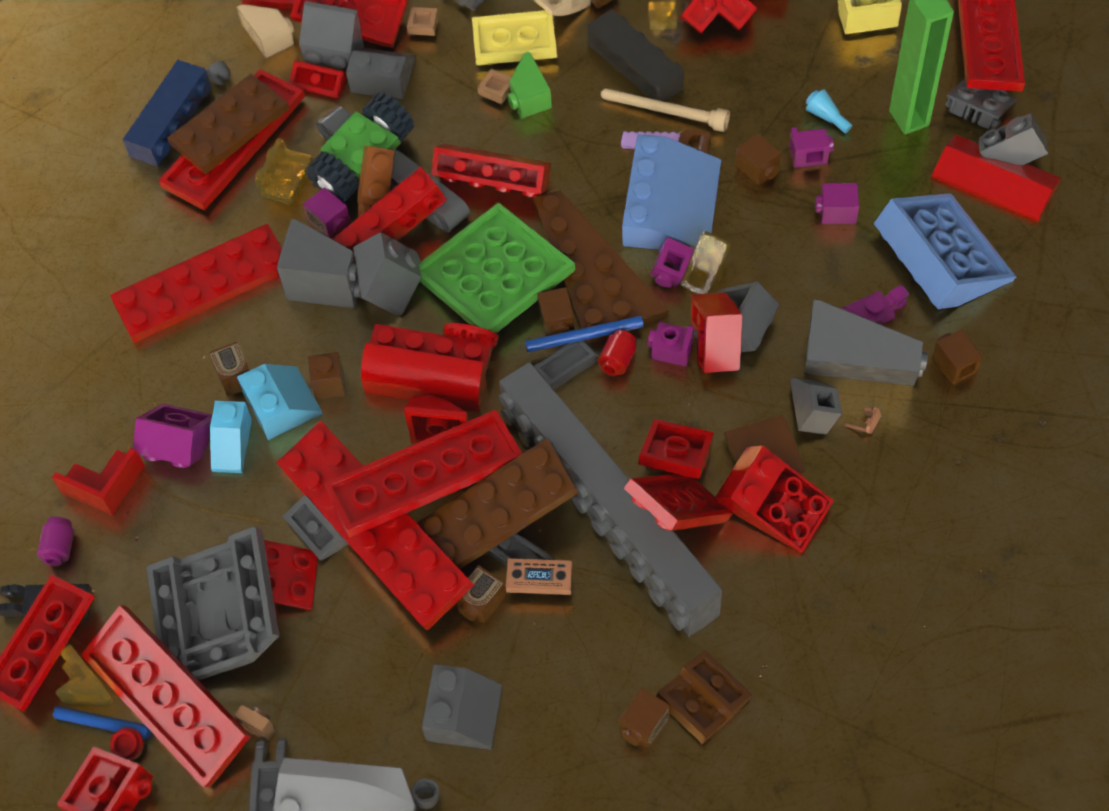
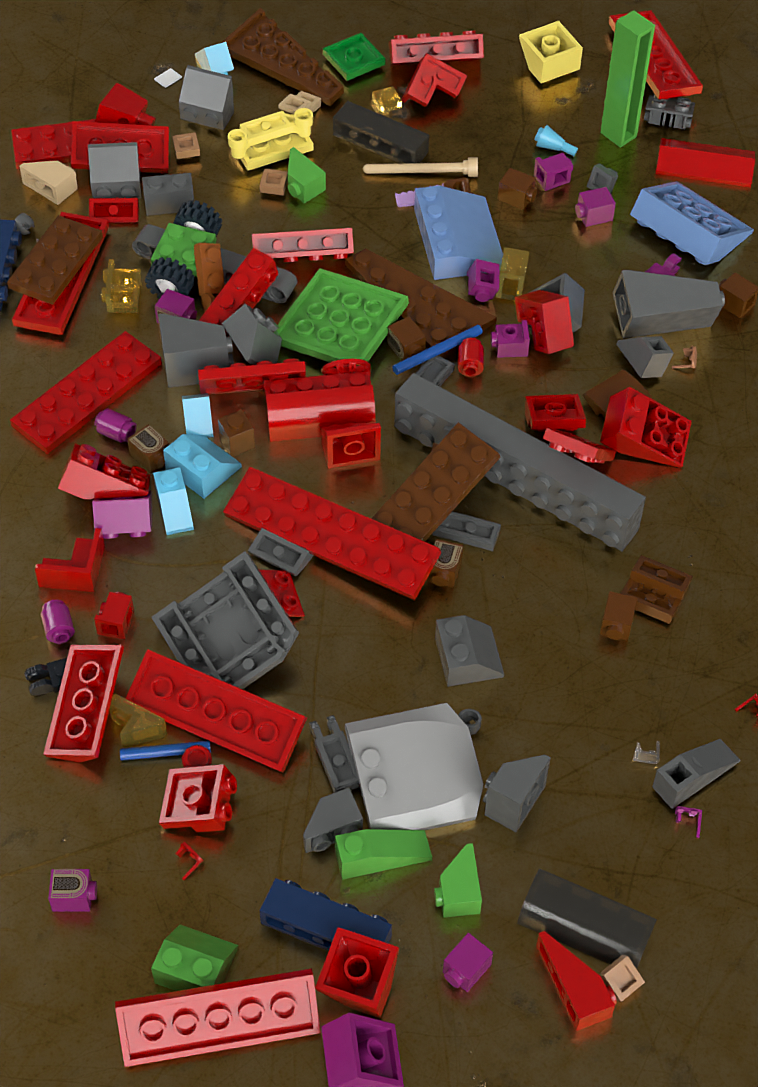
camera: 25 degrees left, 5 degrees down
medium nougat plate [234,705,275,742] -> none
red plate [323,410,523,538] -> none
nougat tile [506,558,572,595] -> none
dark grey slope [979,113,1048,166] -> none
none -> red slope [58,443,151,499]
none -> red brick [94,592,134,640]
none -> magenta brick [95,408,137,443]
none -> medium azure slope [182,393,214,438]
none -> red plate [198,359,306,395]
none -> light yellow plate [228,108,313,159]
none -> dark grey tile [587,164,618,194]

